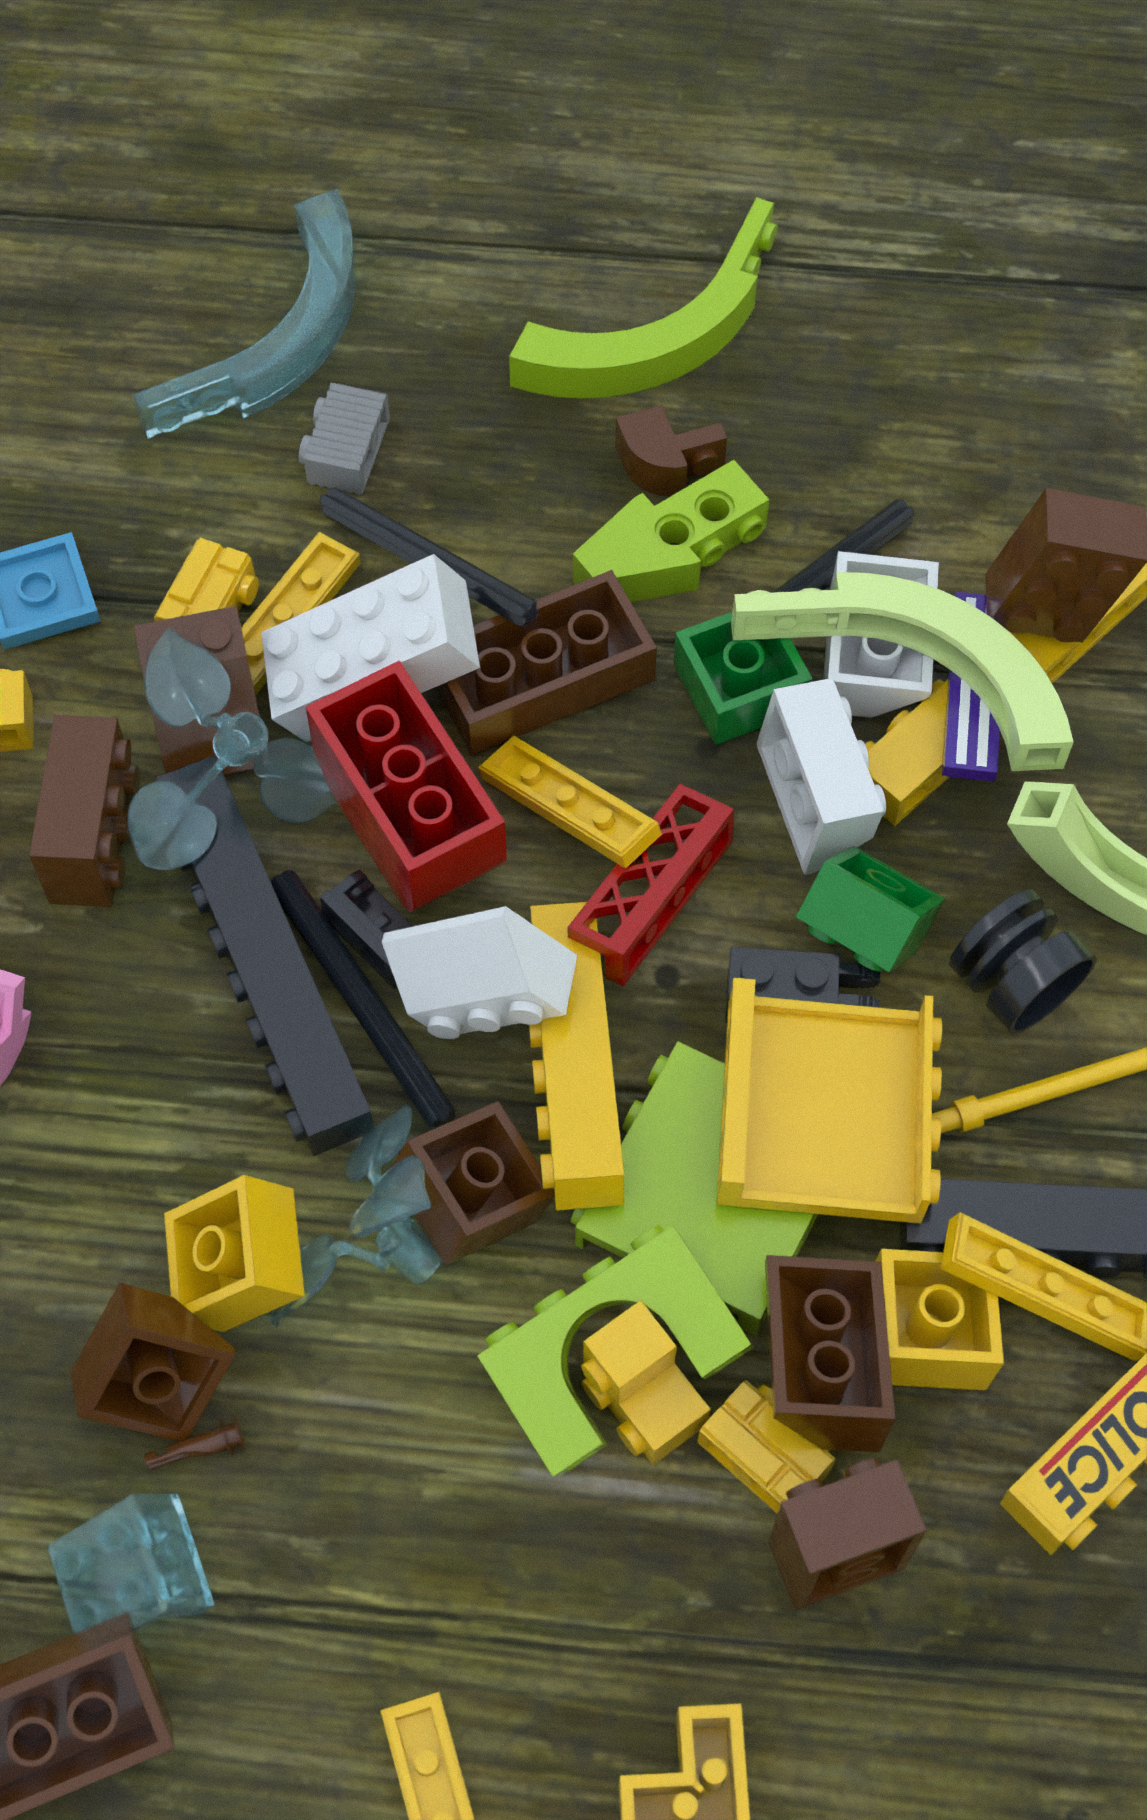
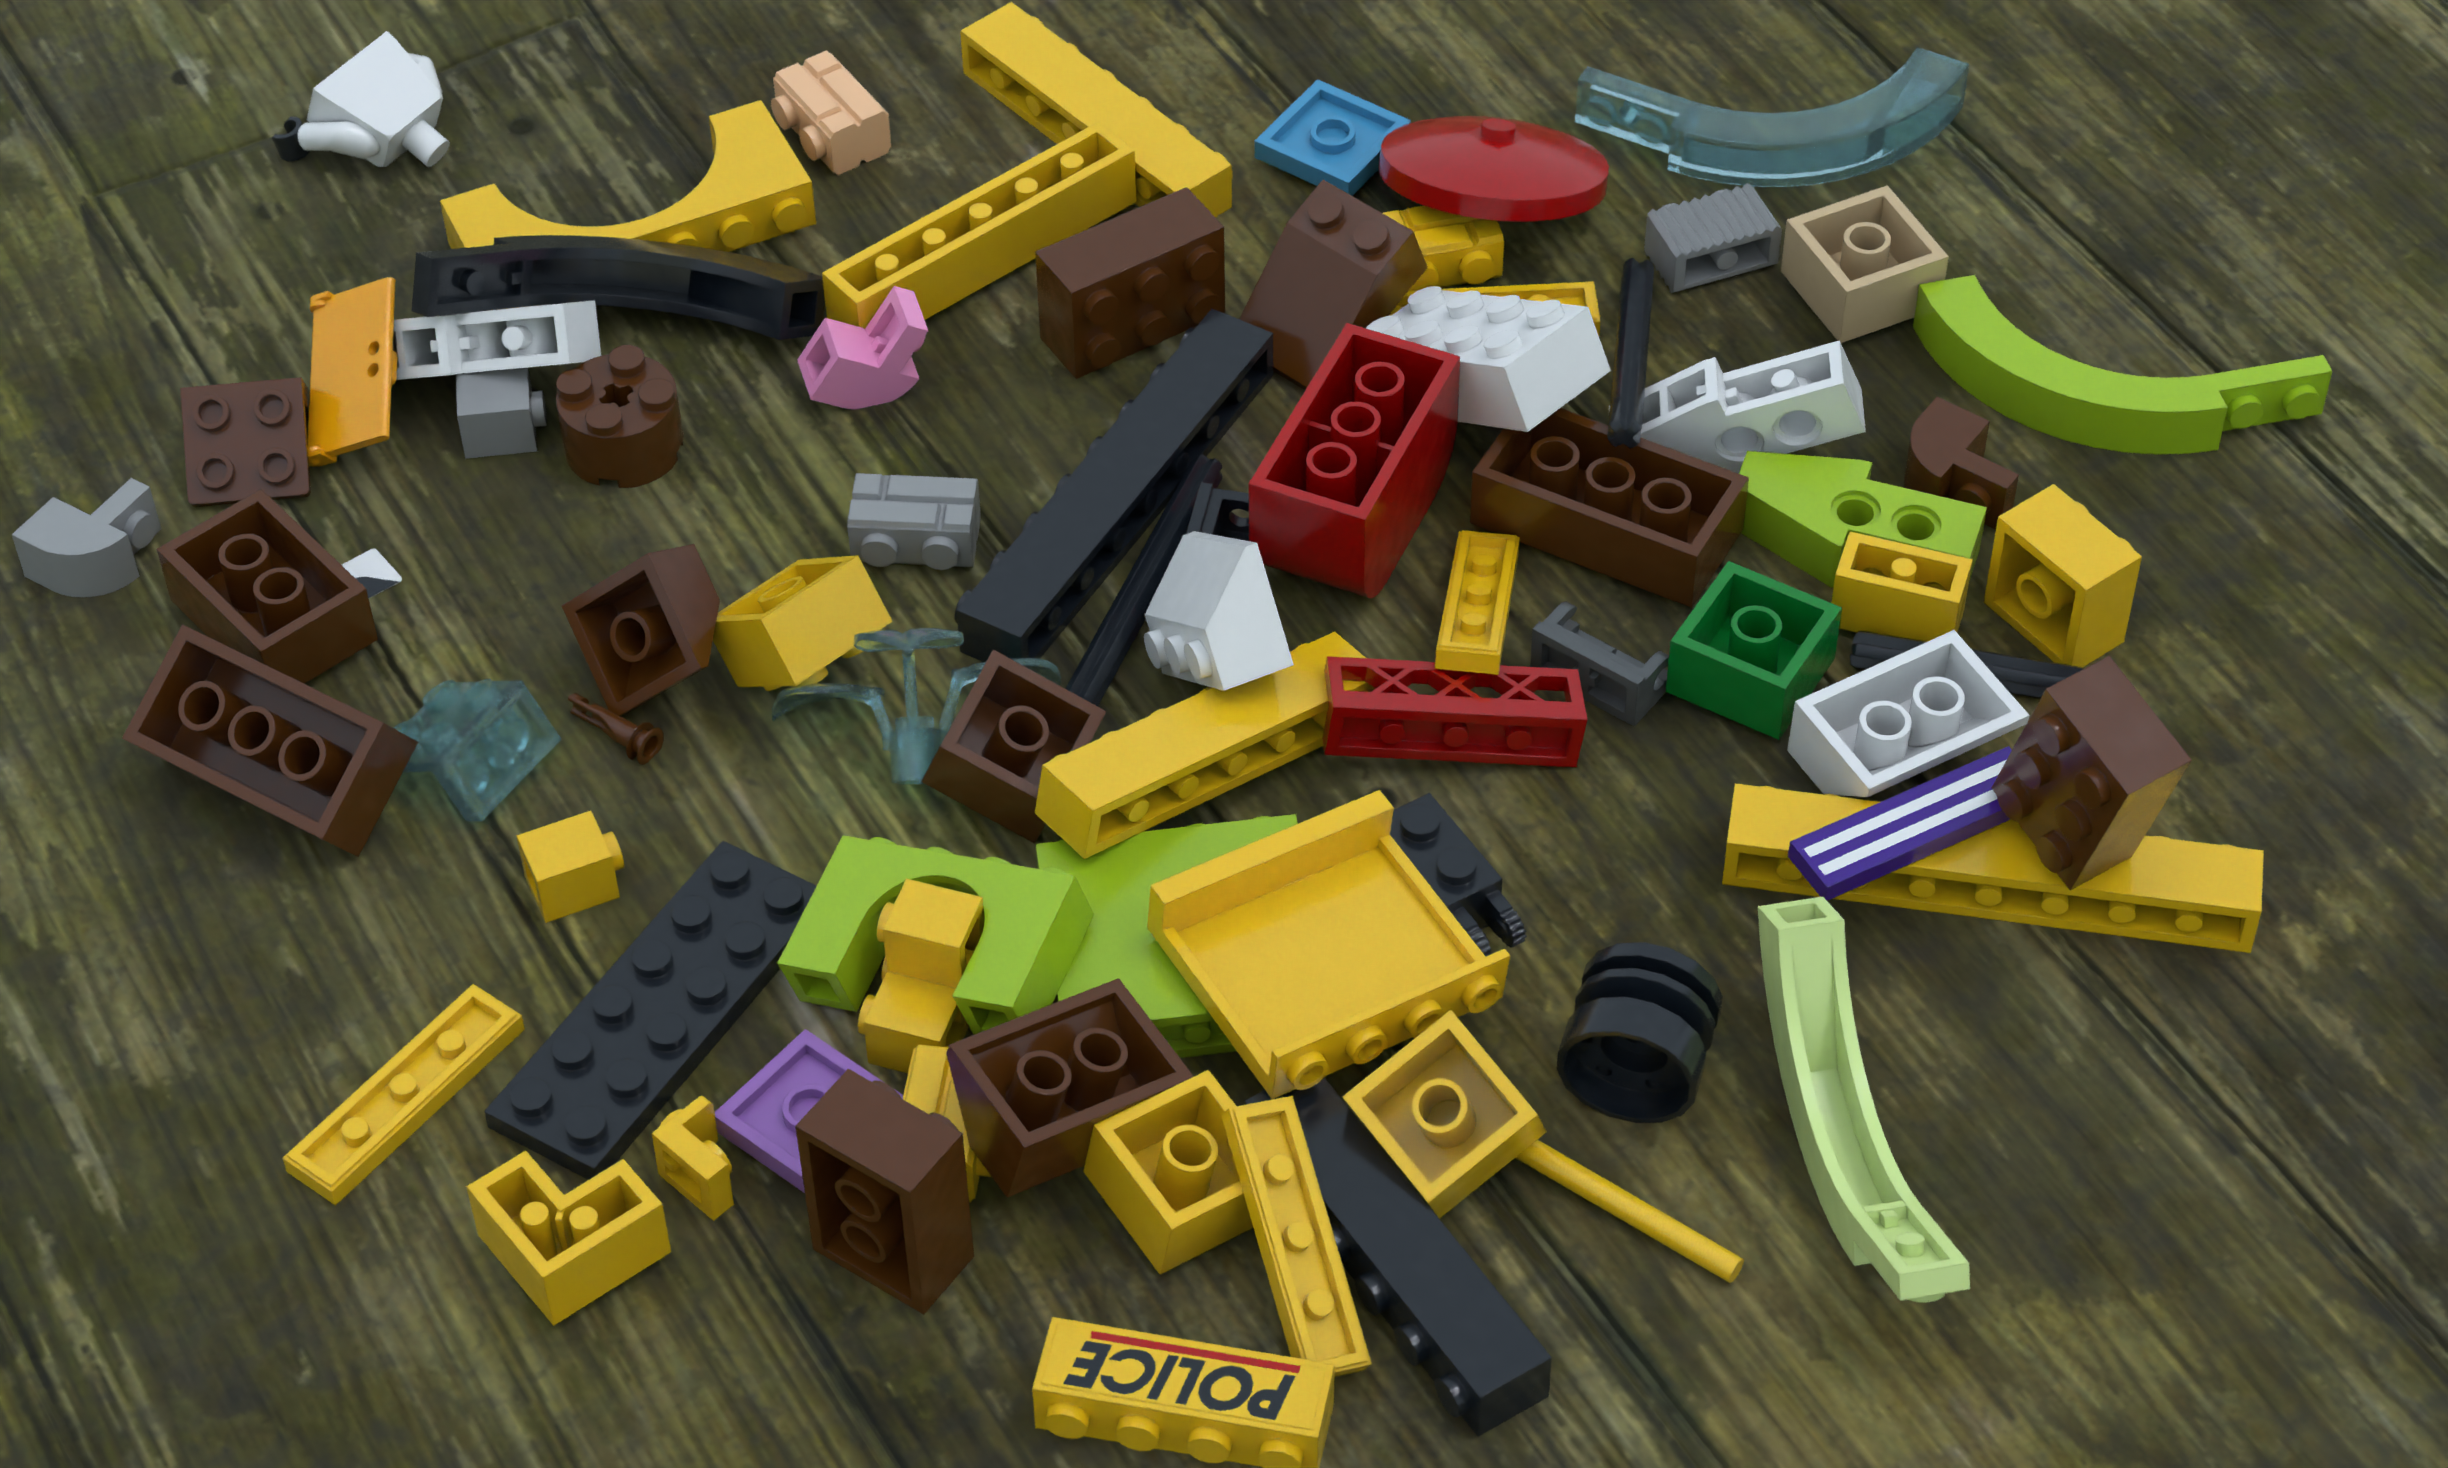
camera: 55 degrees right, 15 degrees down
clear light blue plant [128,629,336,870] -> none
yellowish green arch [731,572,1073,771] -> none
white slope [756,678,886,875] -> none
green brick [796,846,946,972] -> none
none -> black plate [484,841,816,1180]
none -> yellow brick [516,810,625,923]
none -> yellow bracket [652,1096,734,1221]
none -> medium lavender plate [714,1029,903,1193]
none -> light grey brick [847,473,981,570]
none -> yellow brick [1342,1010,1546,1219]
none -> red dish [1379,116,1609,222]
none -> dark grey hinge [1530,601,1669,727]
none -> white brick [1609,340,1866,474]
none -> tan brick [1781,185,1949,343]
none -> yellow brick [1831,531,1973,642]
none -> yellow brick [1984,484,2142,667]

